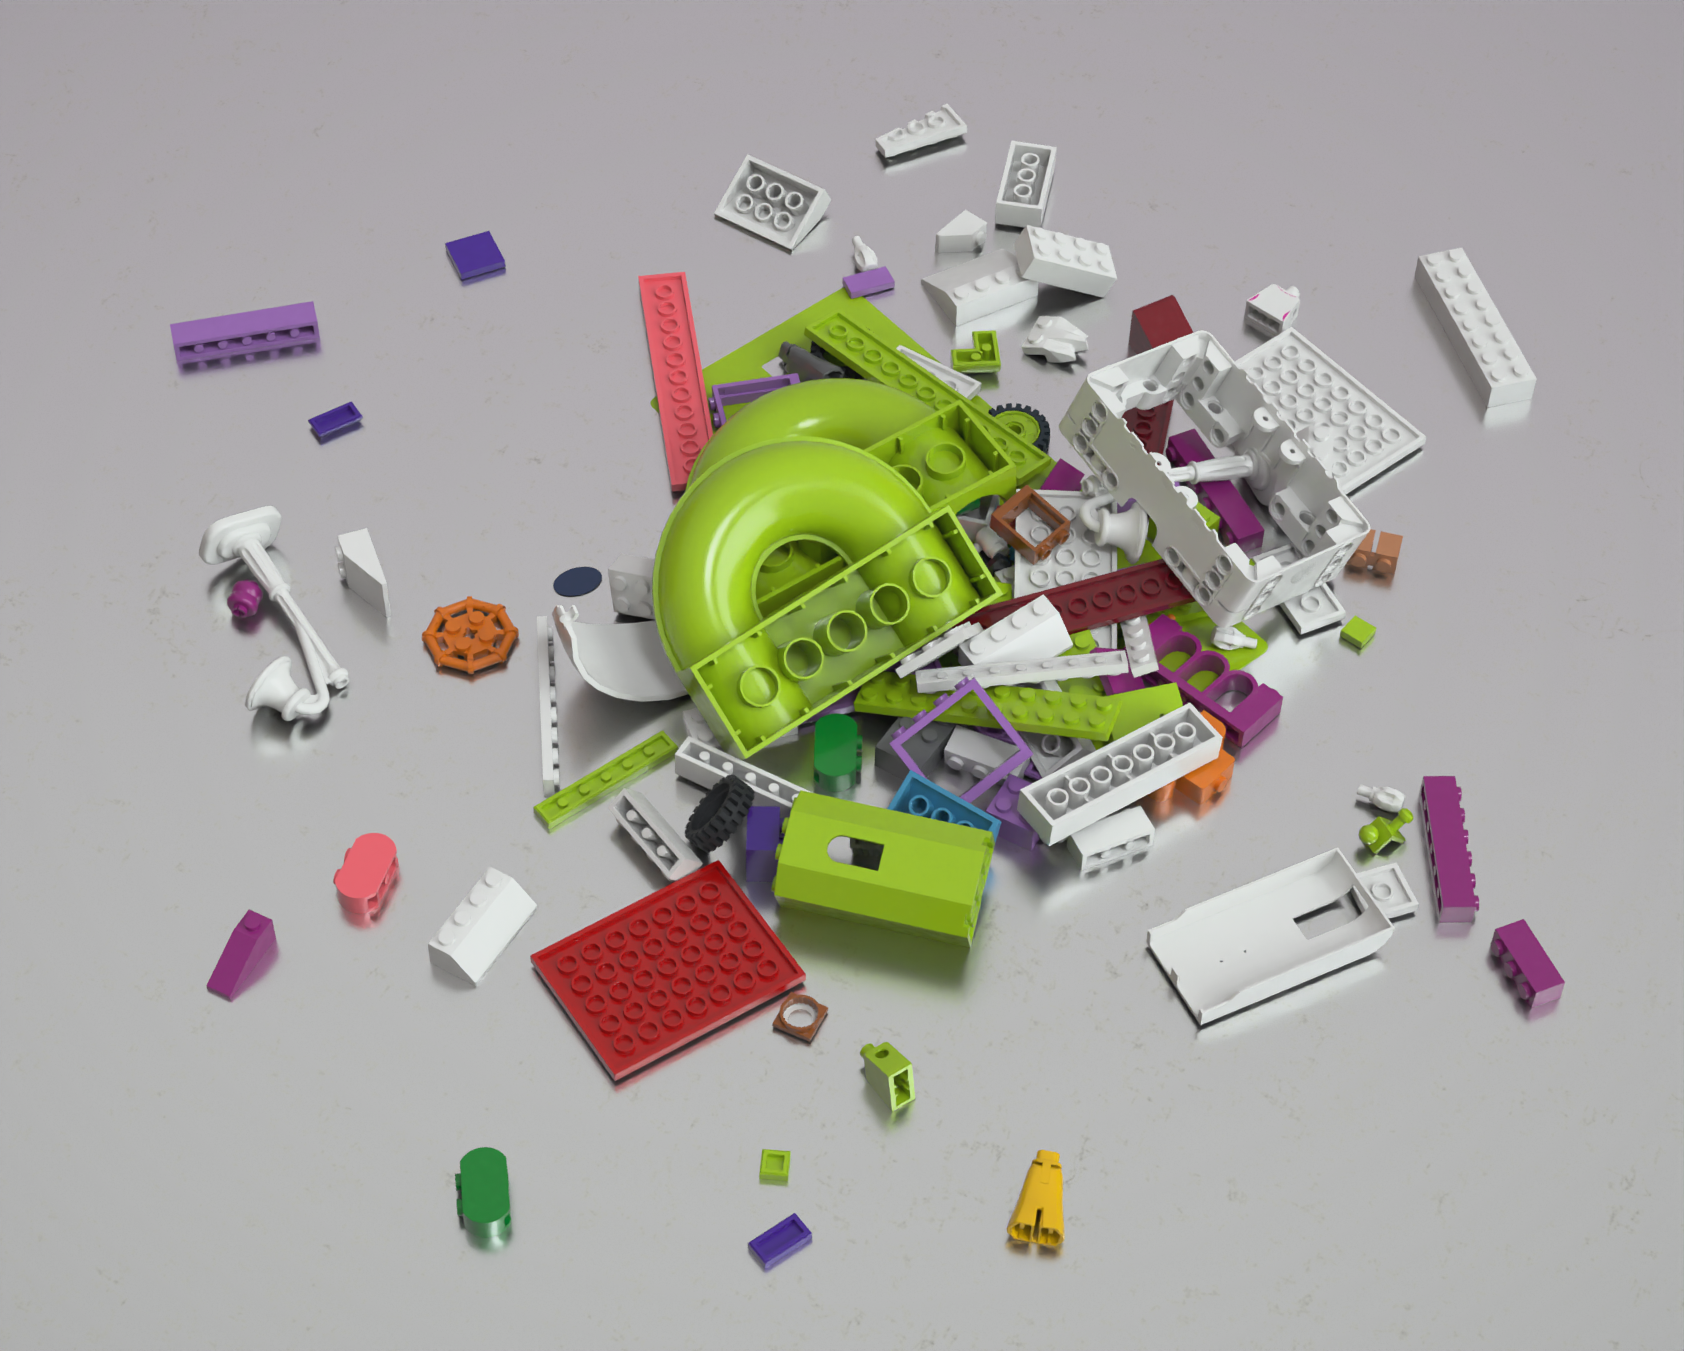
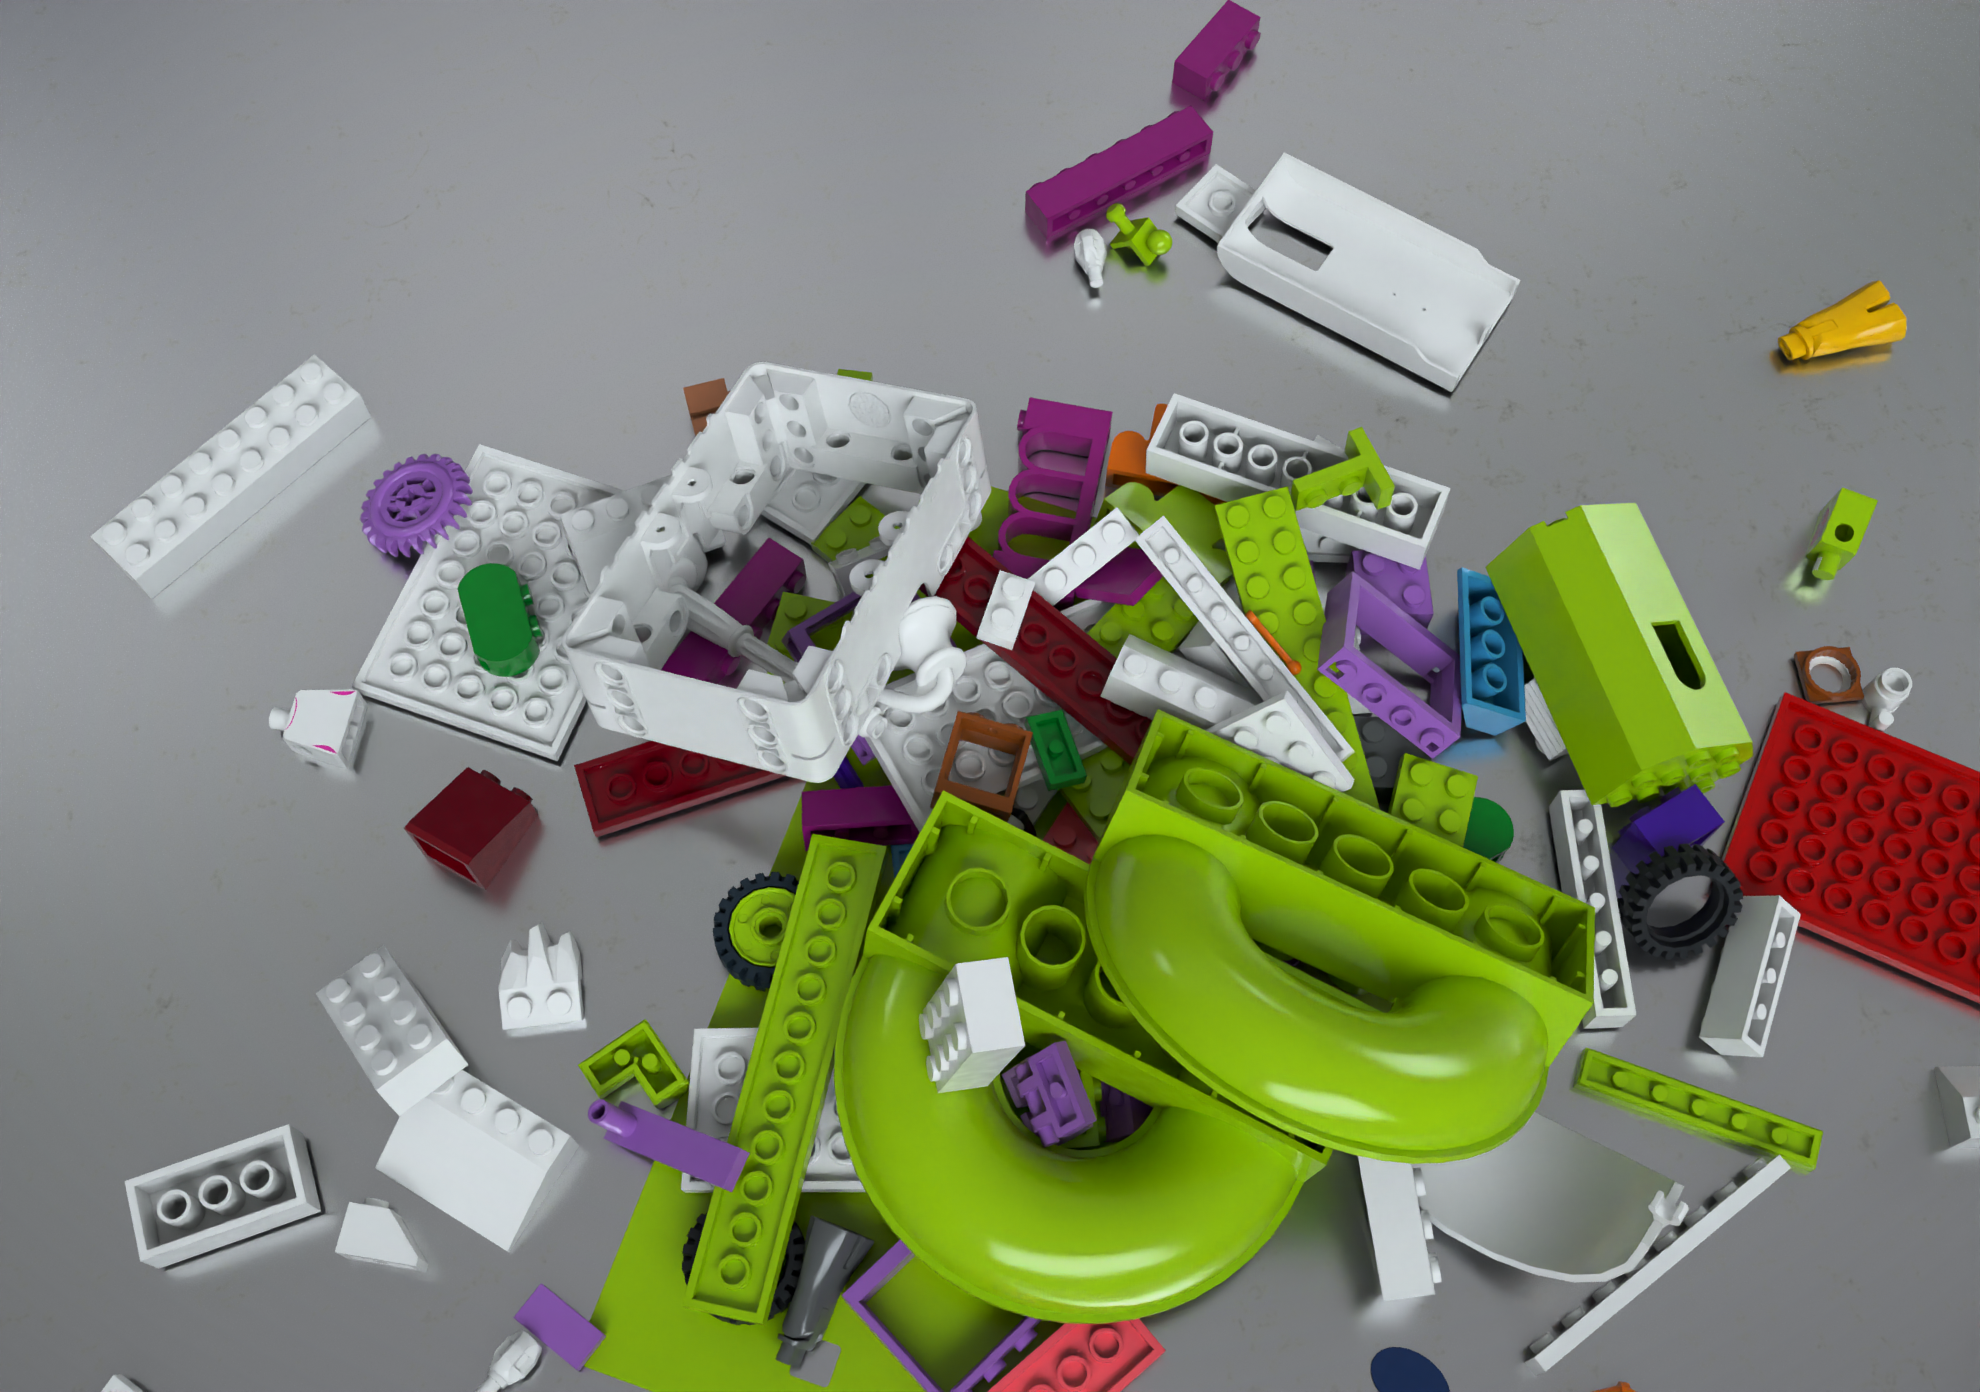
camera: 120 degrees left, 15 degrees up
none -> medium lavender gear [360,454,473,557]
none -> green brick [457,563,543,677]
none -> medium lavender piece [588,1099,750,1192]
none -> white brick [919,957,1025,1093]
none -> white plate [976,570,1035,650]
none -> green plate [1024,709,1087,791]
none -> orange hinge [1244,610,1302,675]
none -> lime bracket [1290,427,1395,511]
none -> lime plate [1388,753,1478,847]
none -> white piece [1861,668,1912,732]

